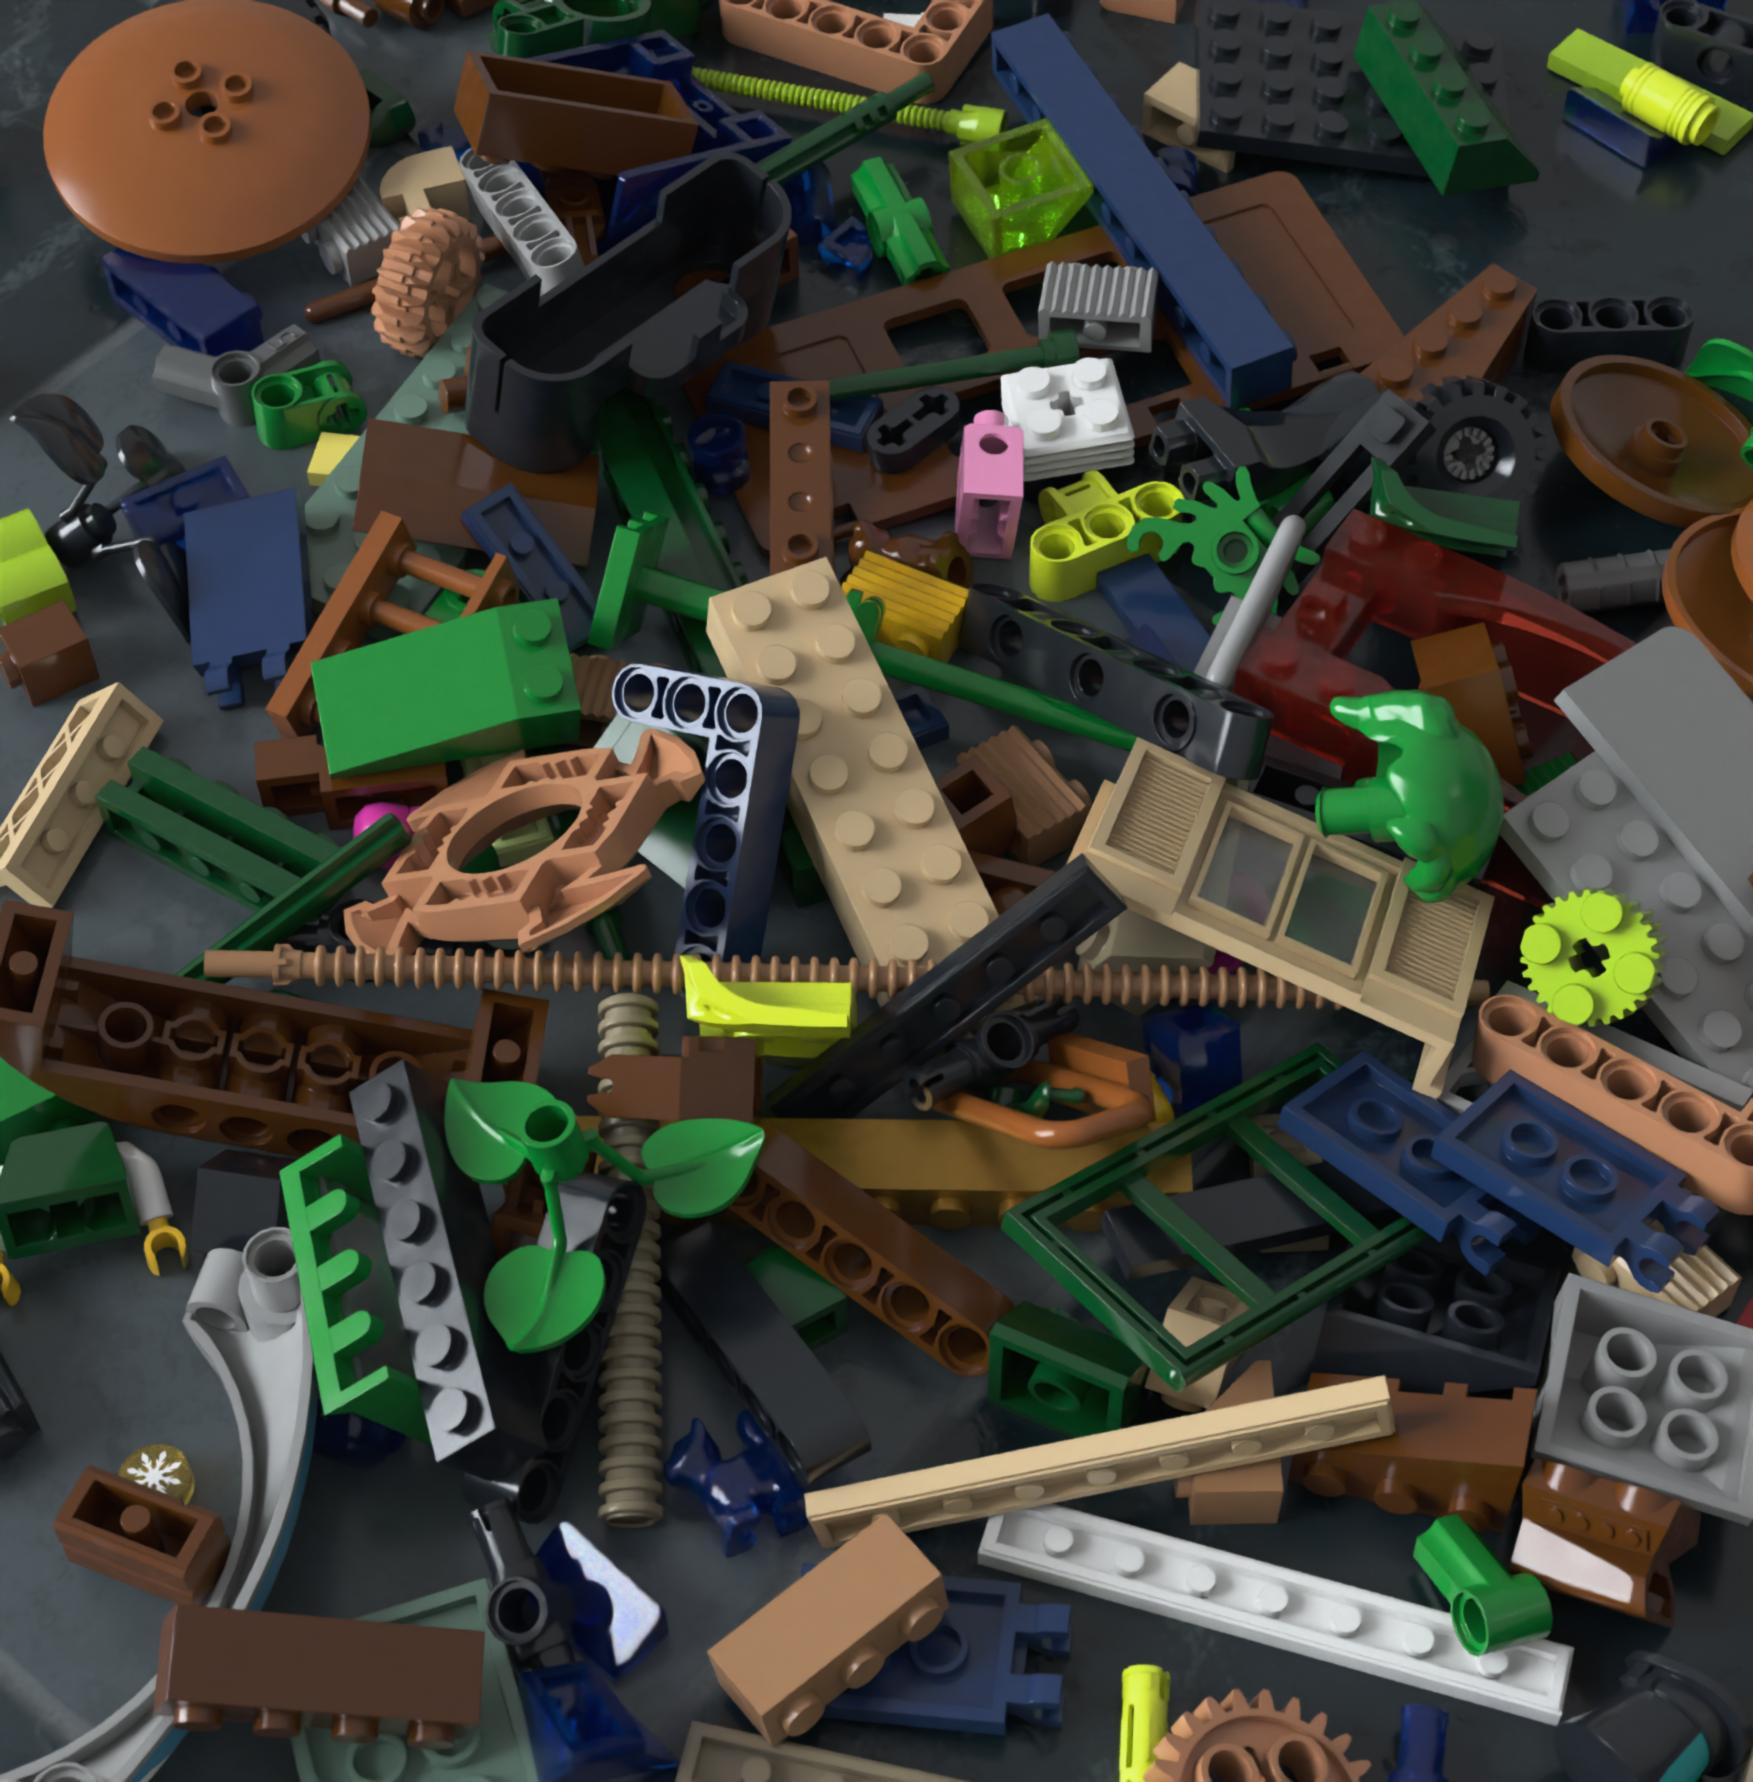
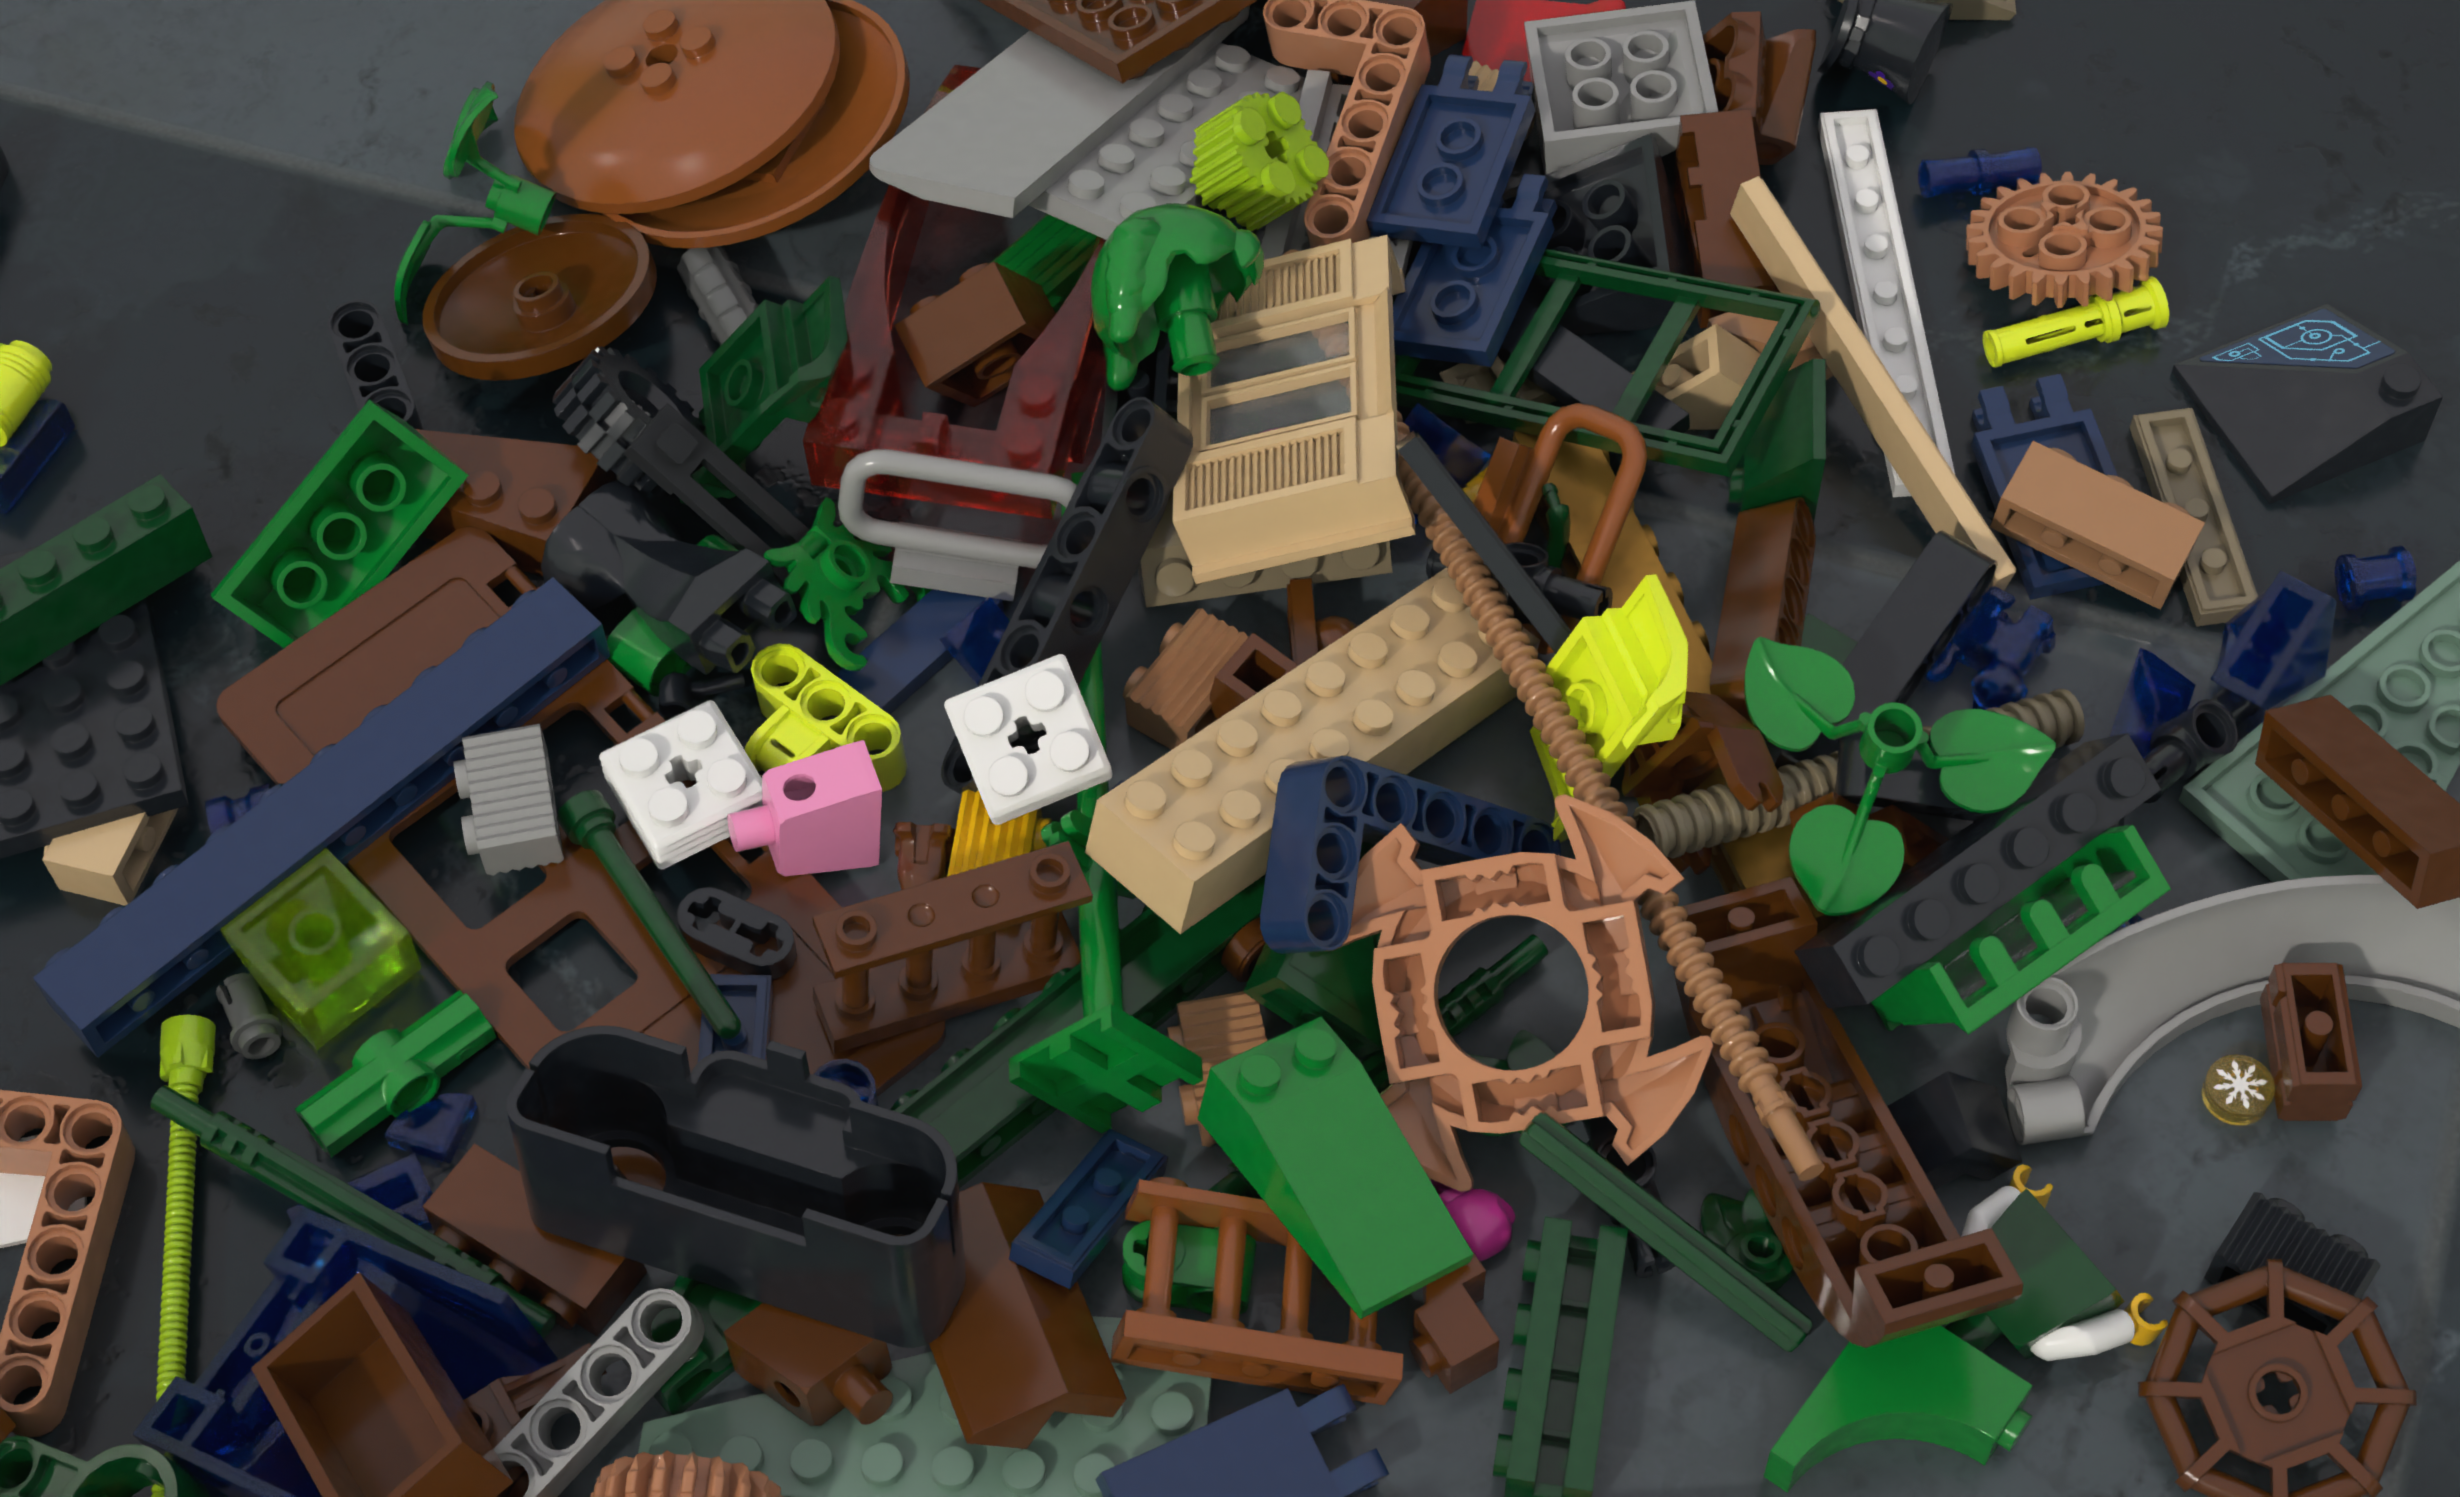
camera: 110 degrees left, 5 degrees up
green piece [1413,1514,1553,1657] -> none
none -> green slope [210,399,469,648]
none -> white brick [944,654,1113,825]

